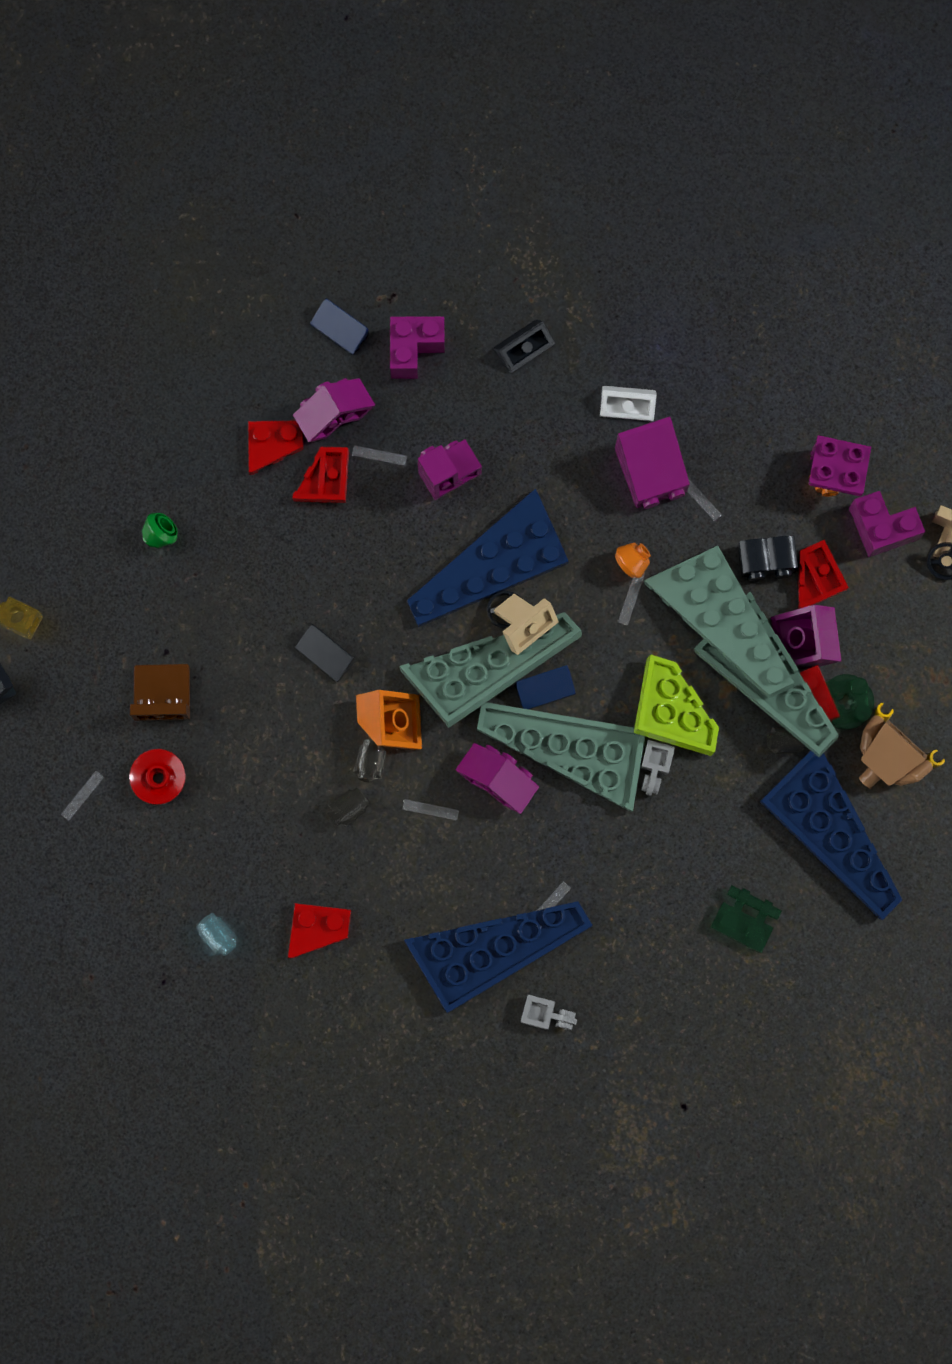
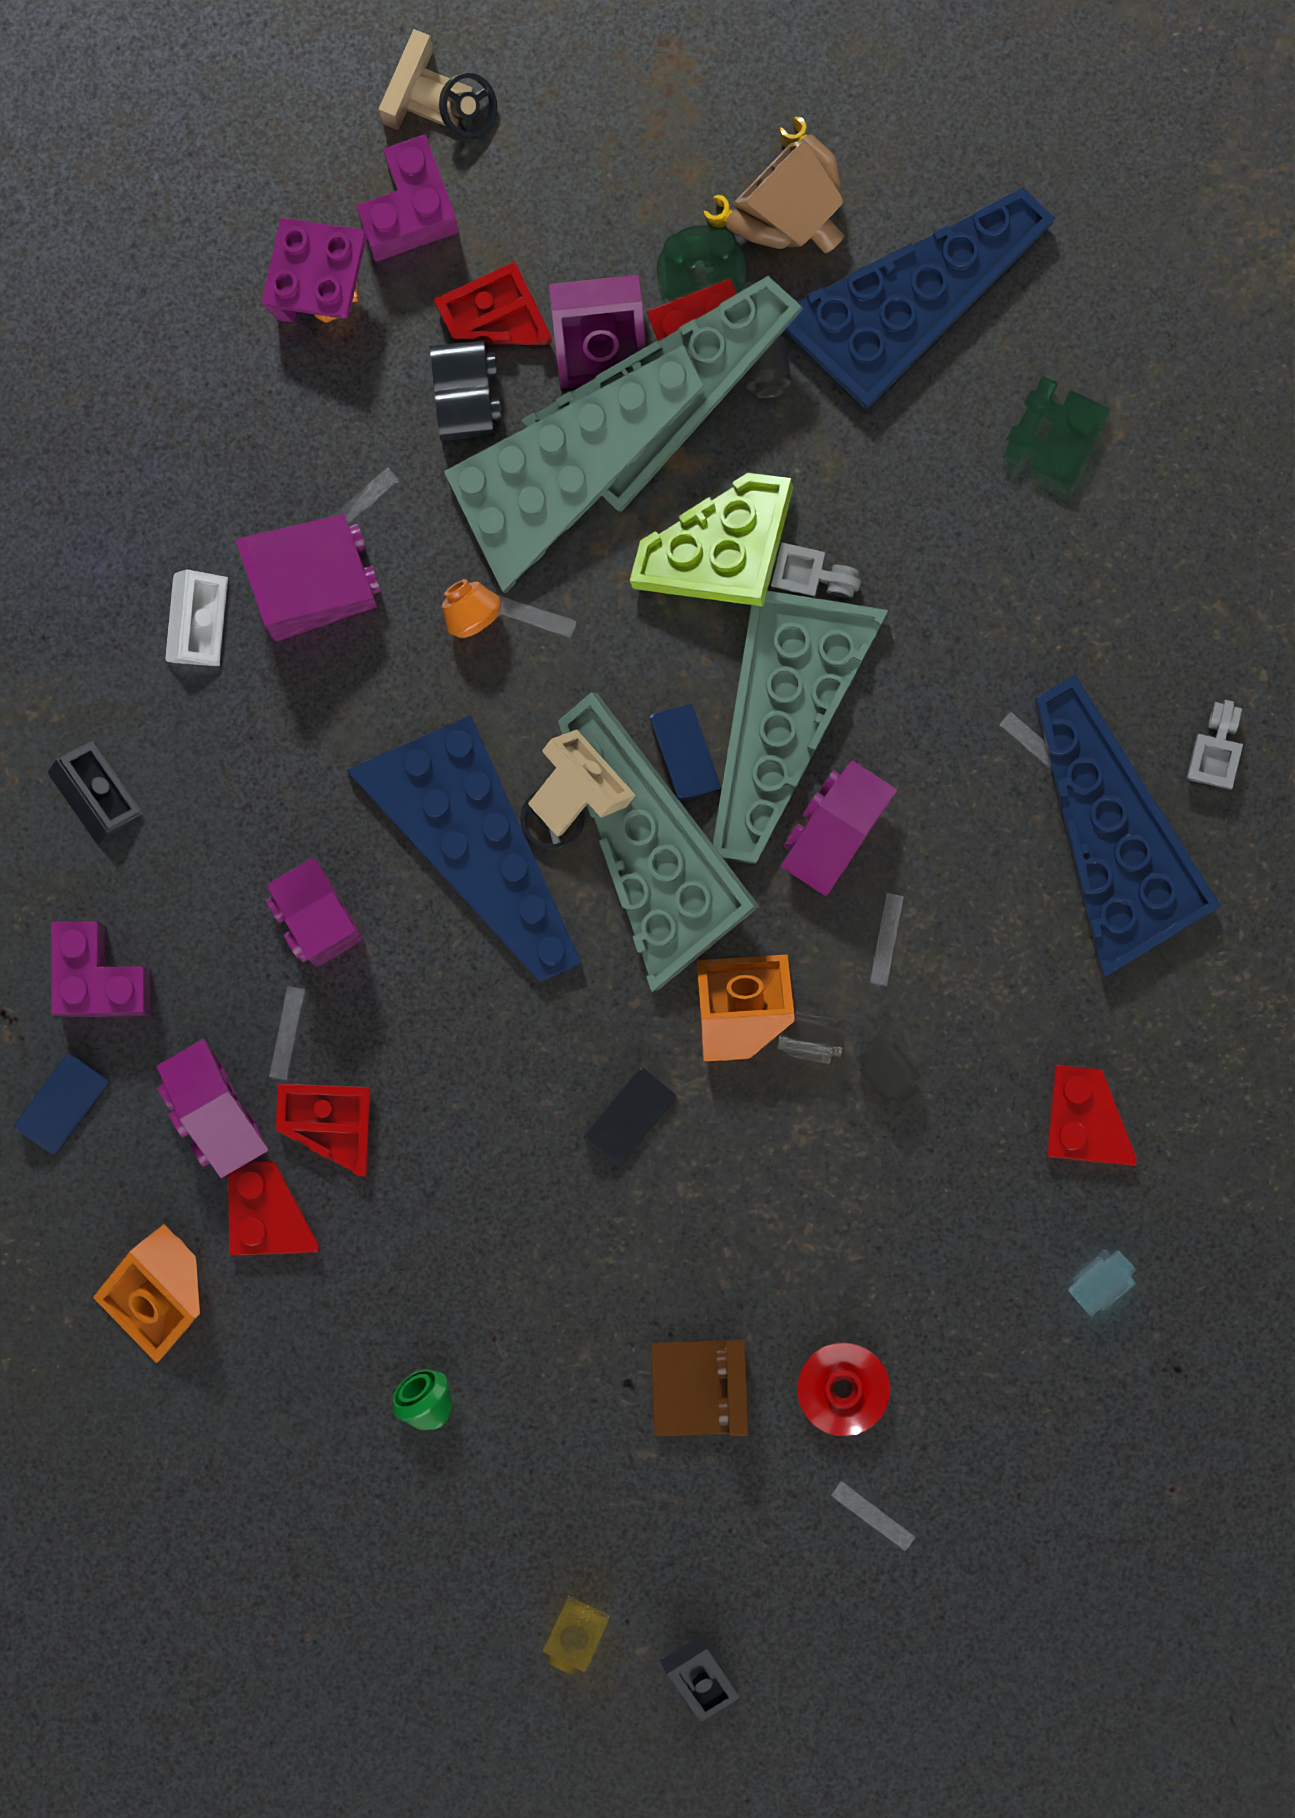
camera: 85 degrees left, 5 degrees up
none -> orange slope [93,1224,200,1363]

